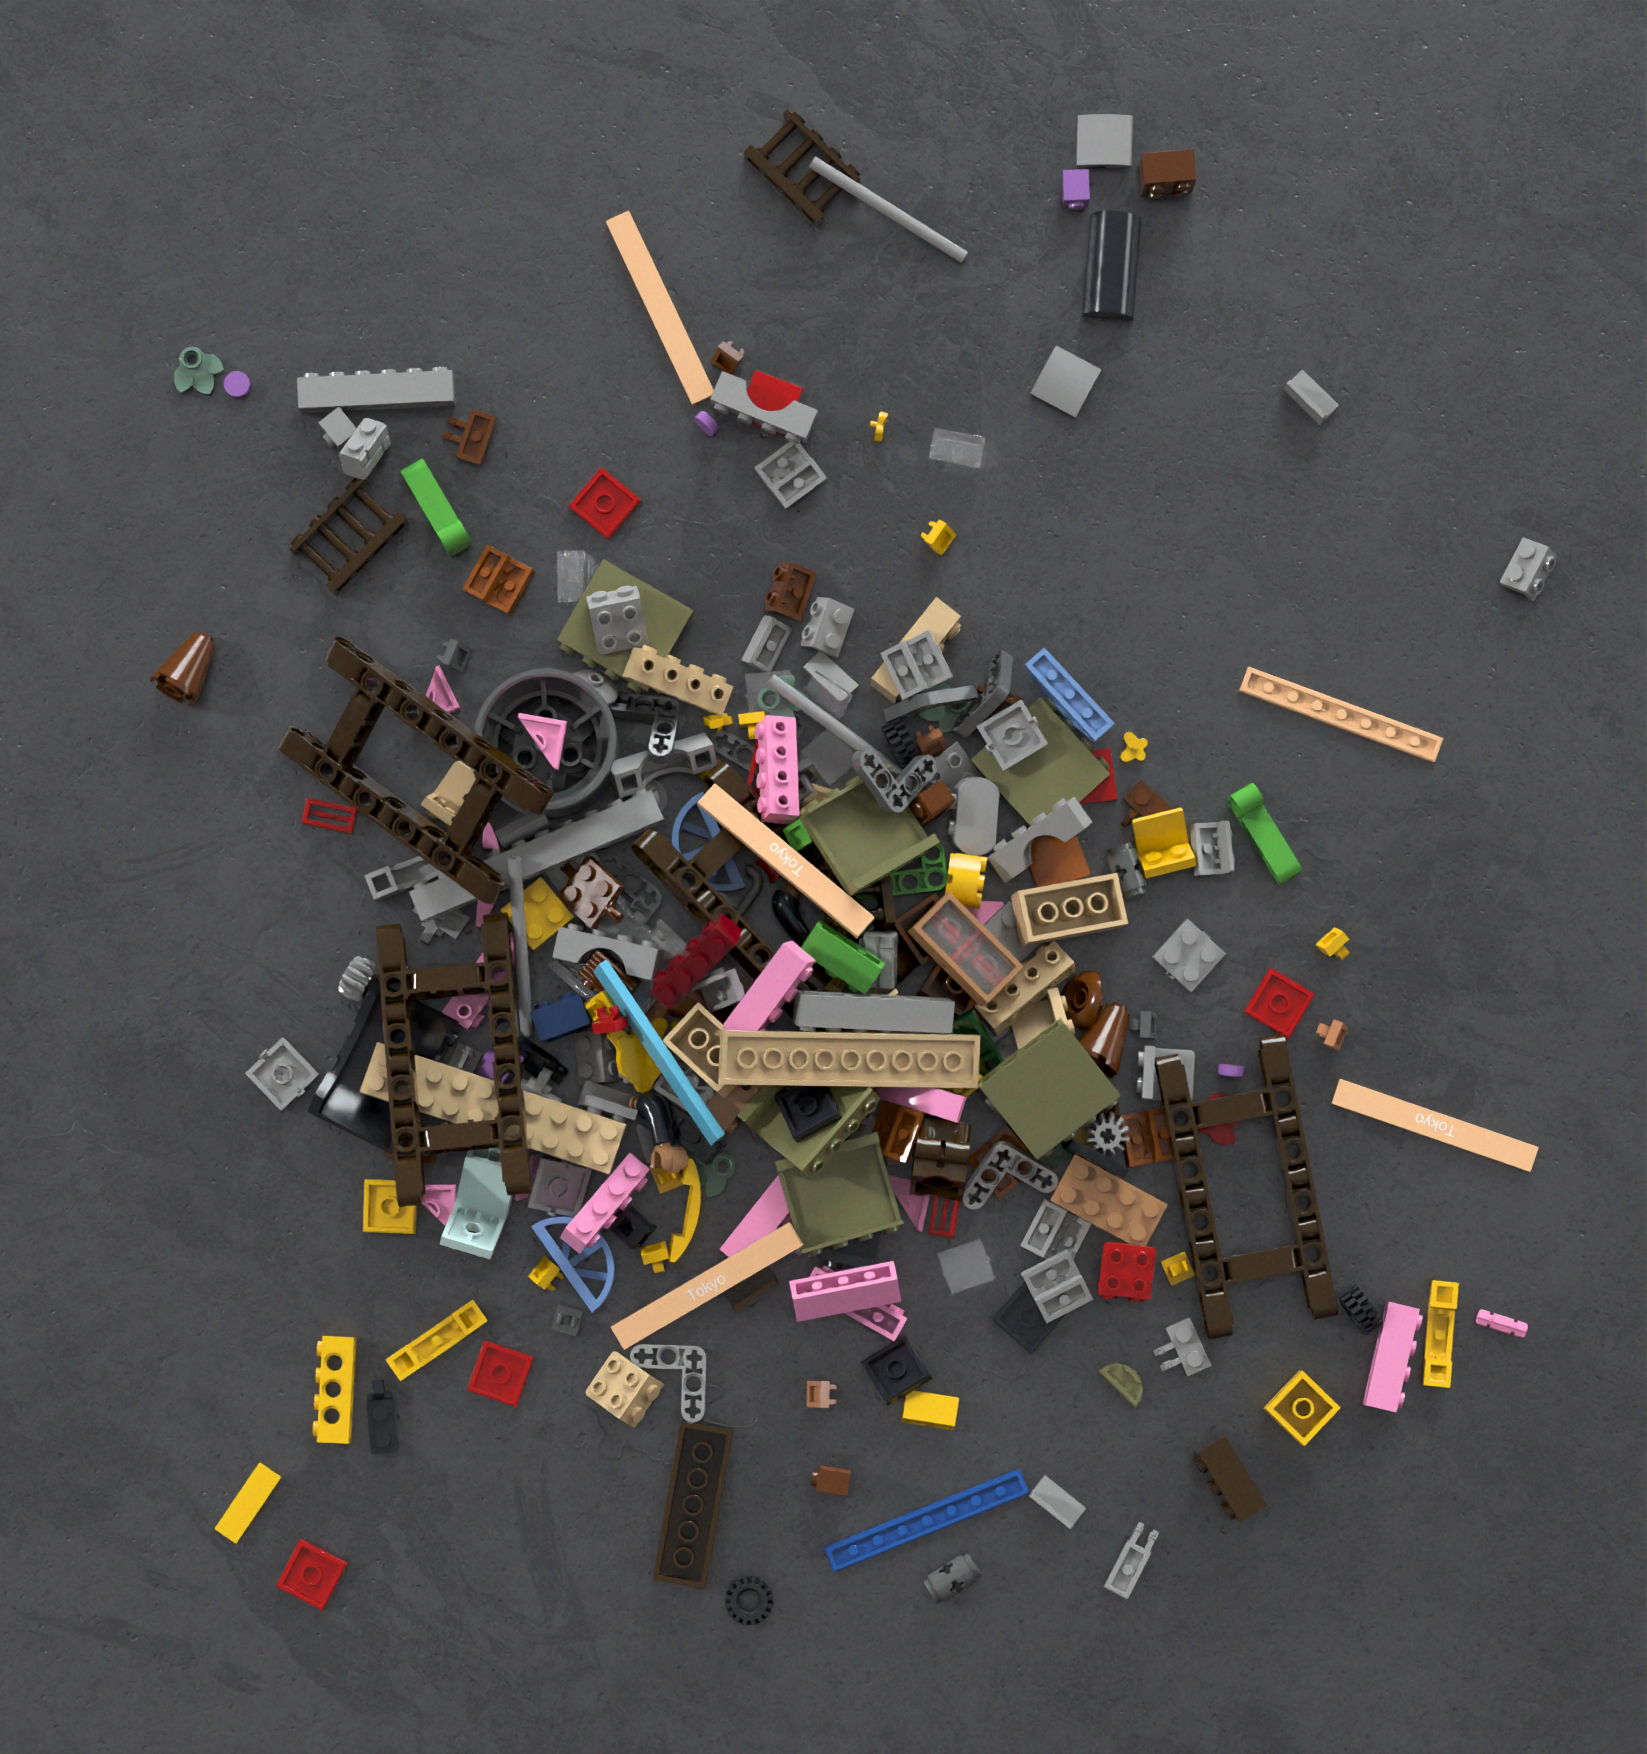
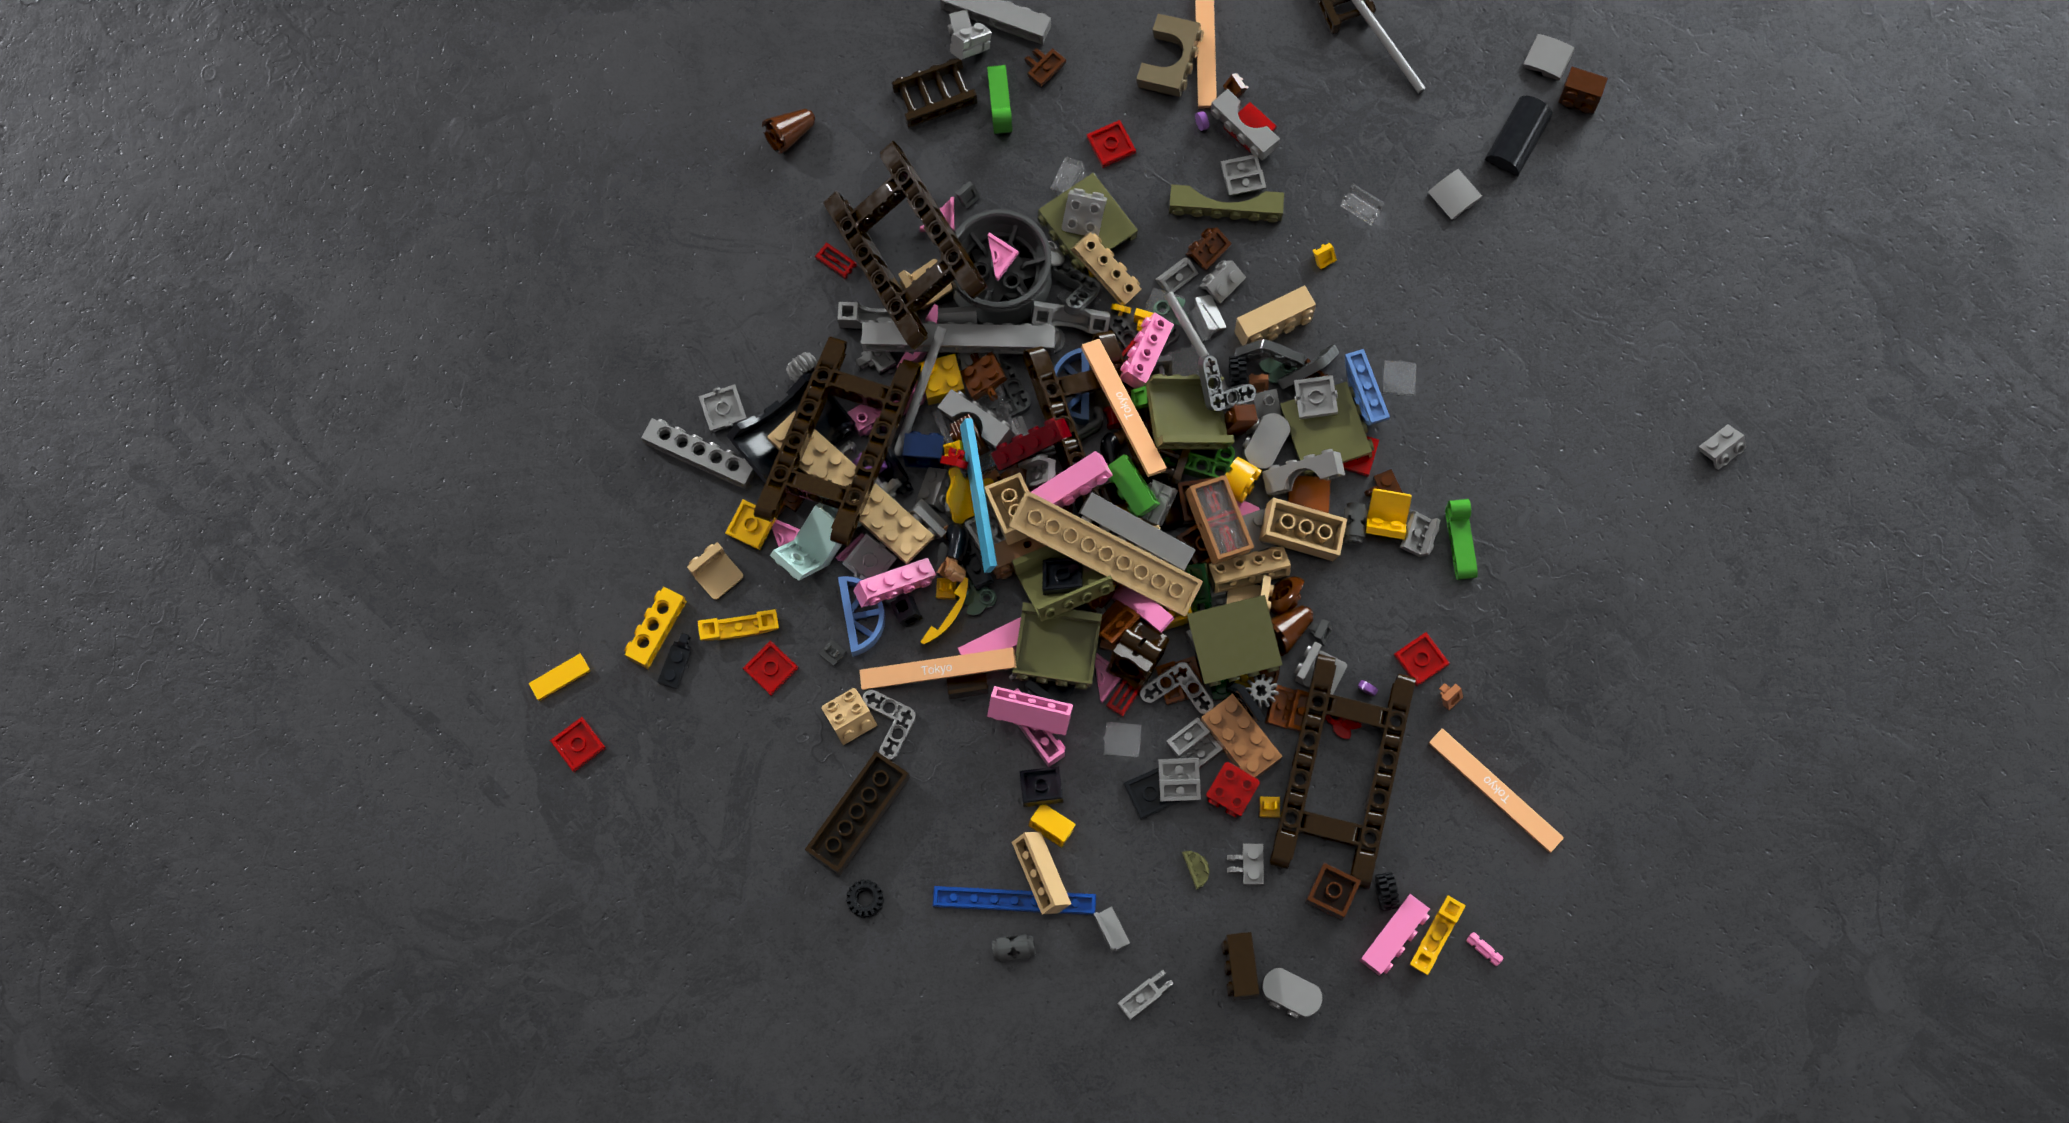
camera: 30 degrees right, 10 degrees down
dark orange slope [462,545,536,616] -> none
yellow tile [528,1256,564,1291] -> none
yellow tile [640,1241,669,1274] -> none
nougat tile [807,1381,837,1408] -> none
reddish brown brick [811,1464,851,1497] -> none
yellow piece [870,412,888,442] -> none
light grey slope [880,630,953,700] -> none
medium lavender brick [1061,169,1090,210] -> none
yellow piece [1120,732,1148,763] -> none
light grey plate [1152,919,1226,992] -> none
light nougat tile [1239,667,1443,763] -> none
yellow brick [1263,1370,1341,1446] -> none
light grey panel [1283,369,1339,425] -> none
yellow tile [1315,927,1350,960] -> none
none -> light grey brick [641,418,756,490]
none -> tan bracket [687,542,744,600]
none -> tan brick [1012,832,1071,915]
none -> dark tan arch [1136,14,1204,97]
none -> olive arch [1169,184,1284,222]
none -> light grey brick [1261,968,1322,1019]
none -> reddish brown brick [1305,863,1361,920]
none -> clear piece [1382,360,1416,396]

